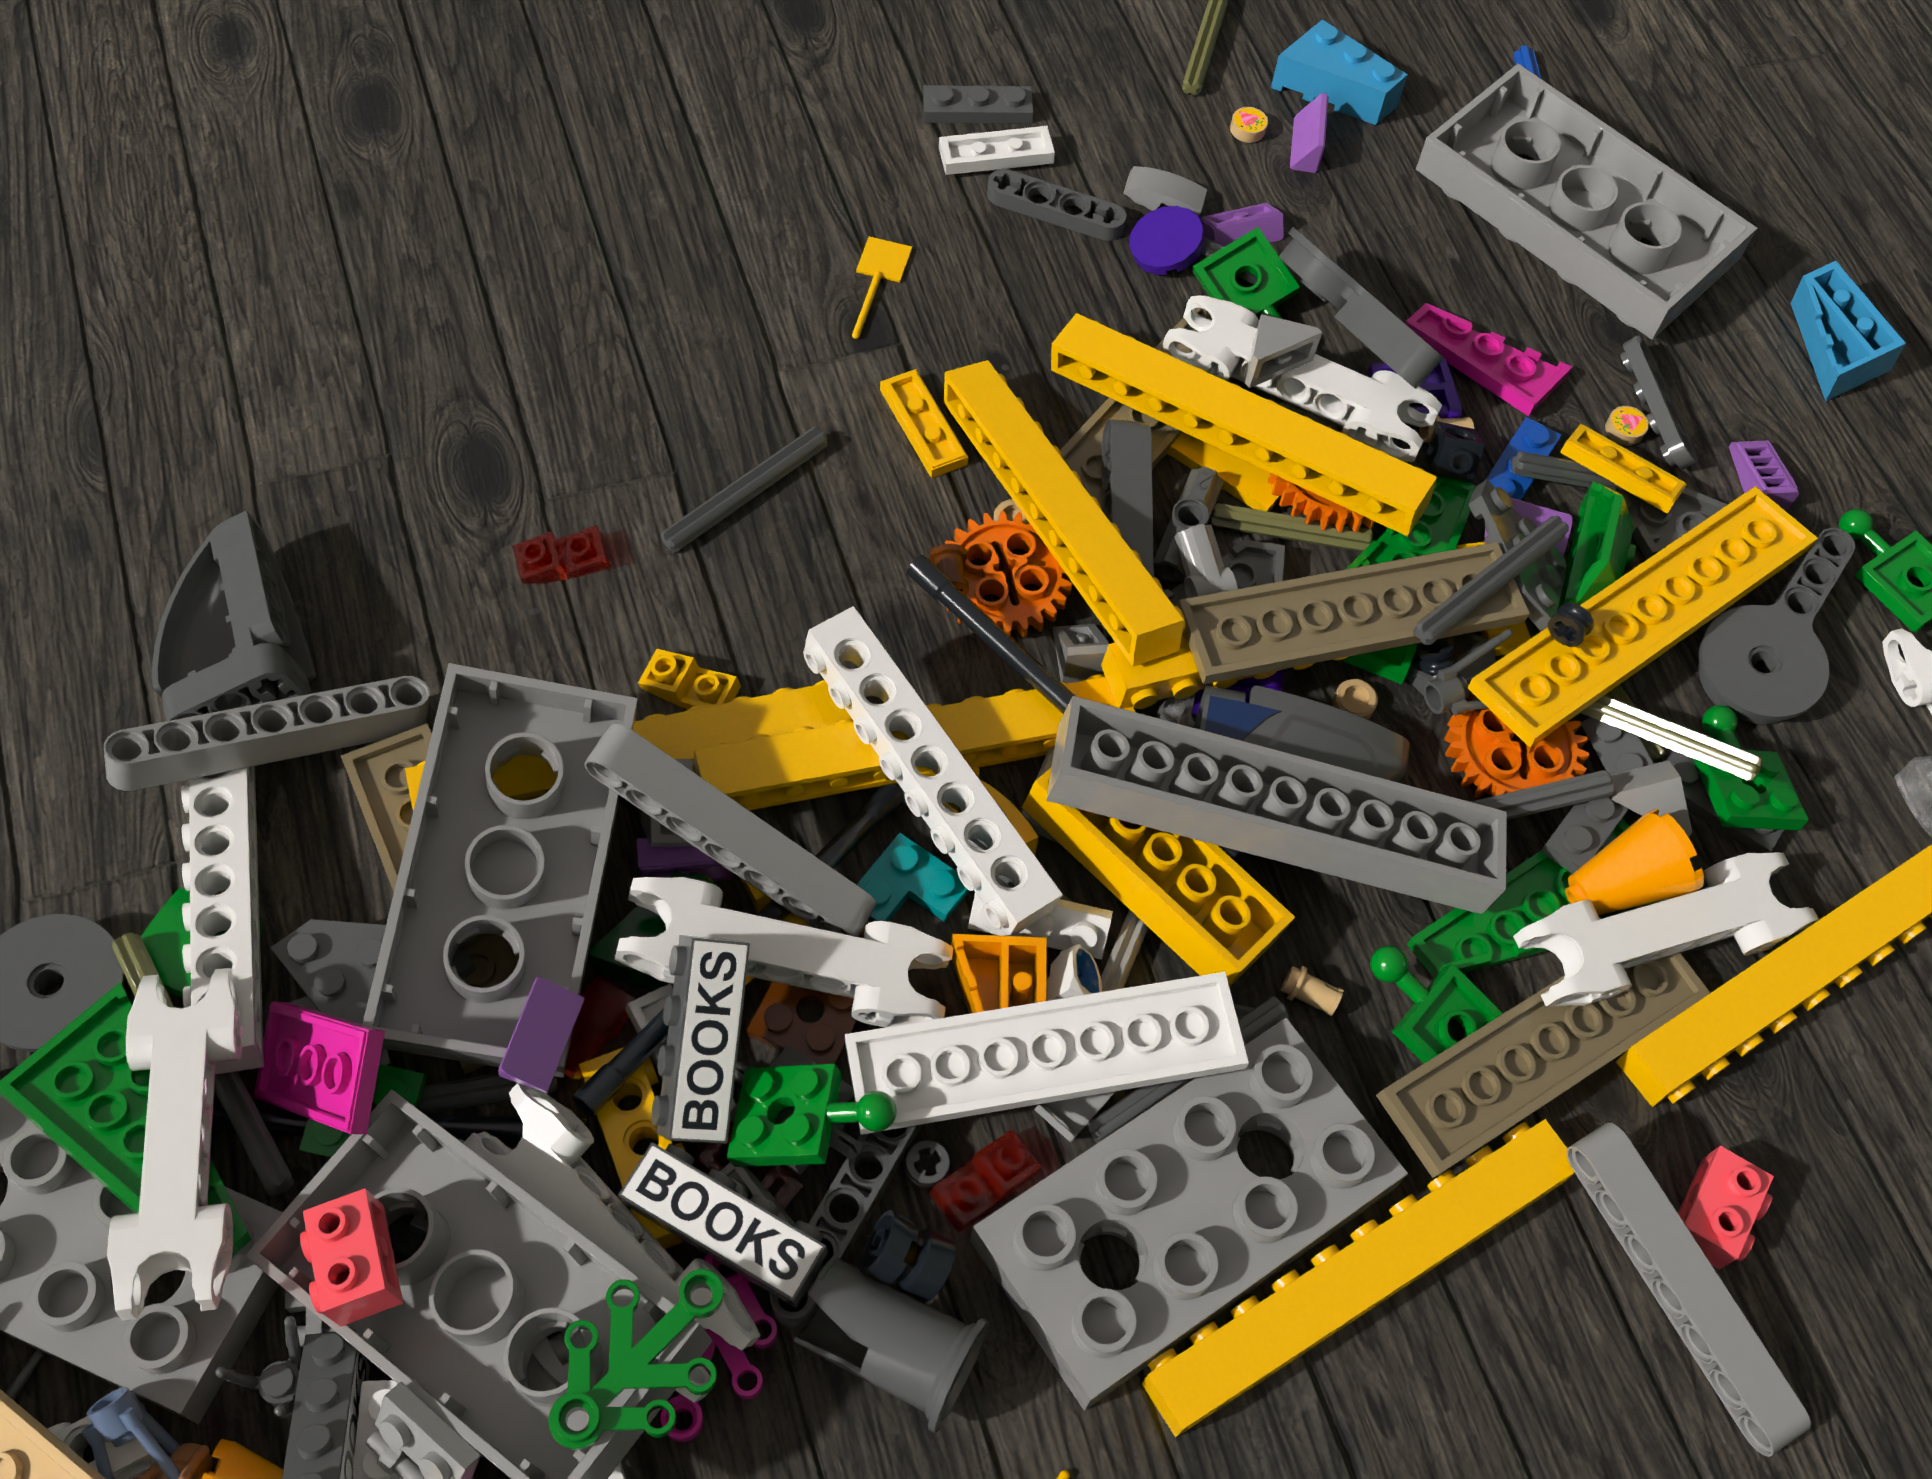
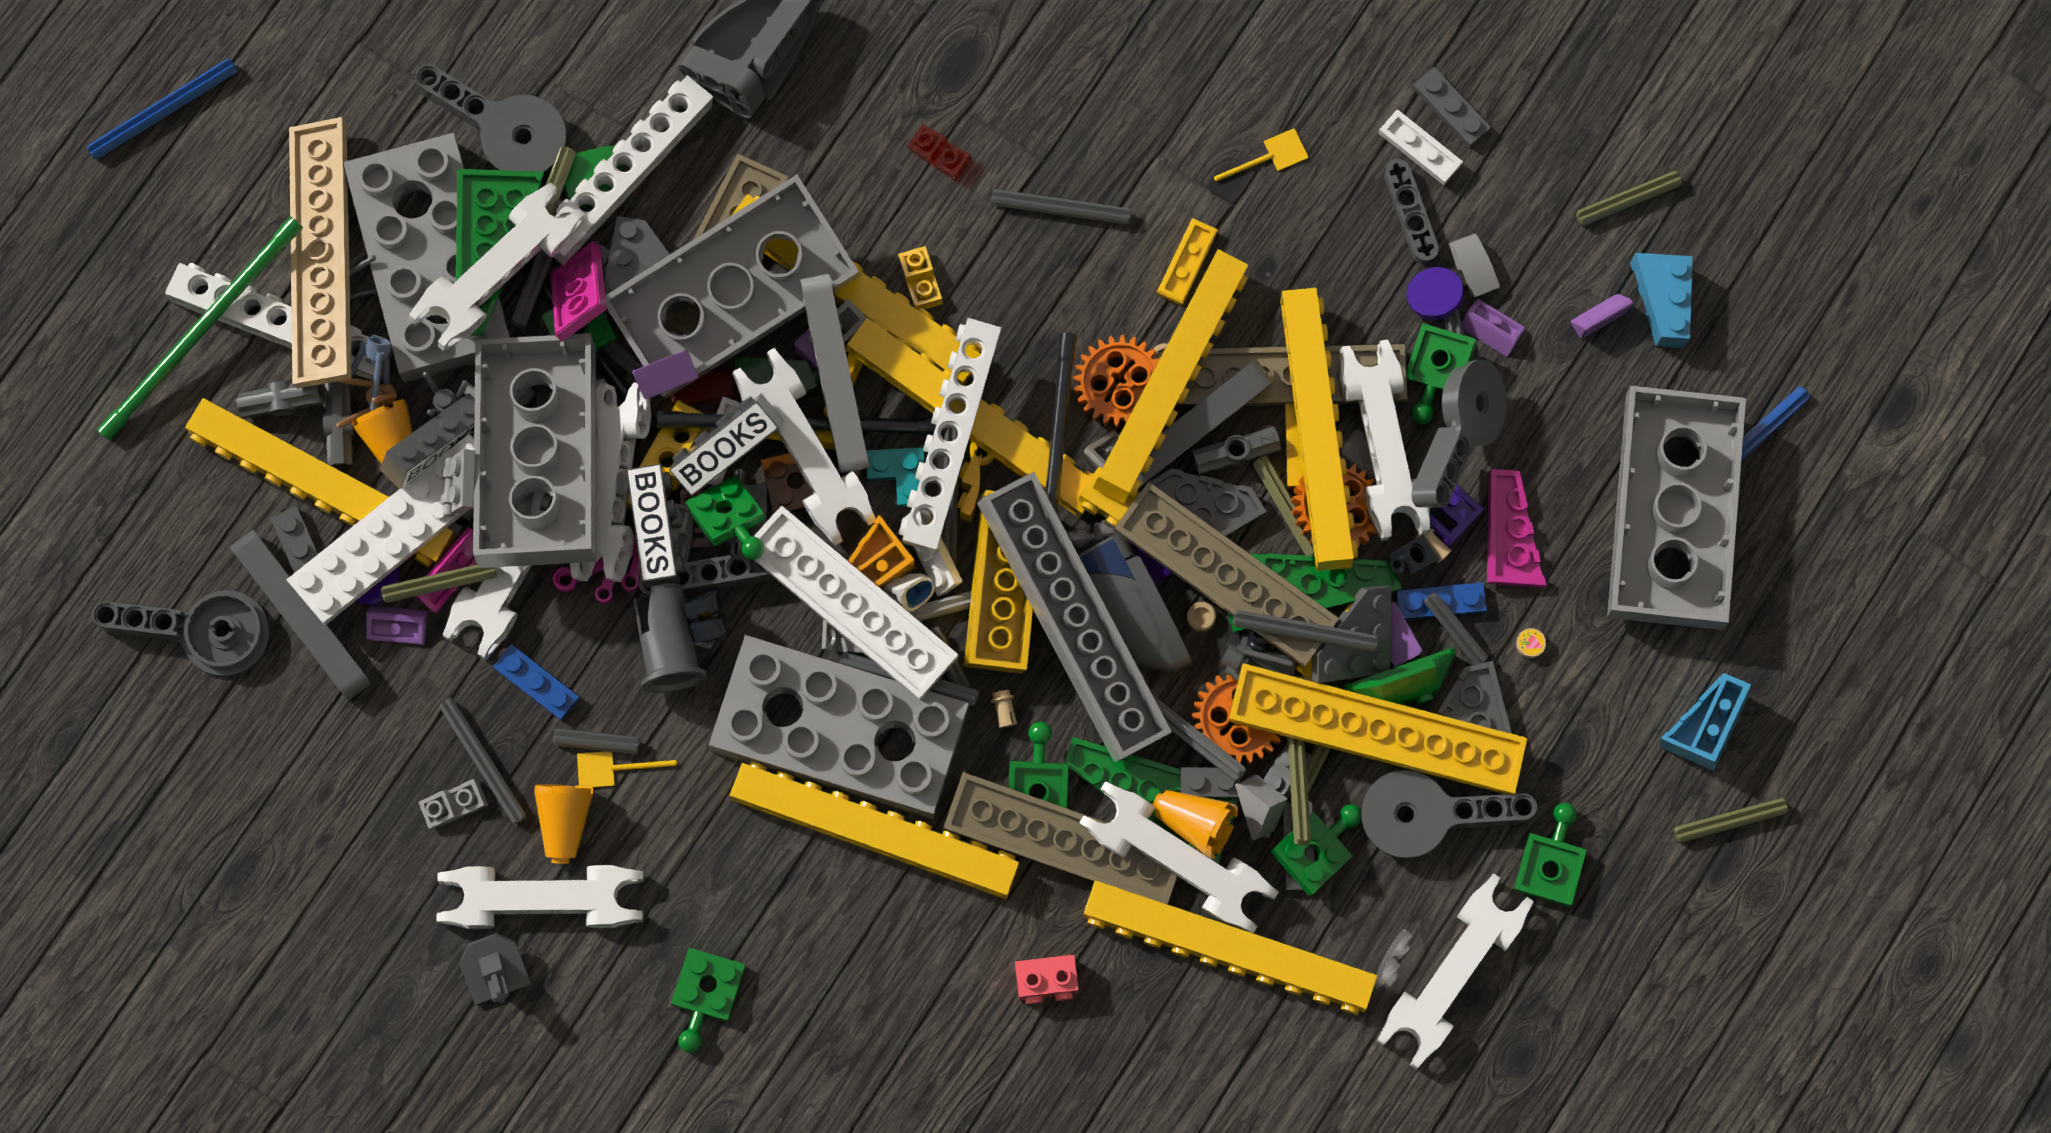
camera: 55 degrees right, 15 degrees up
light grey beam [104,676,430,791] -> none
coral brick [300,1188,403,1327] -> none
green plant [548,1269,723,1450] -> none
dark grey bush [905,1140,950,1188] -> none
reddish brown bush [929,544,969,595] -> none
clear red slope [930,1129,1042,1233] -> none
light grey piece [1174,524,1238,599] -> none
tile [1230,107,1268,143] -> none
light grey slope [1245,314,1322,388] -> none
black bush [1548,603,1594,647] -> none
yellow tile [1560,424,1687,513] -> none
light grey beam [1566,1123,1811,1457] -> none
dark grey plate [1620,335,1698,470] -> none
medium lavender slope [1729,440,1799,510] -> none

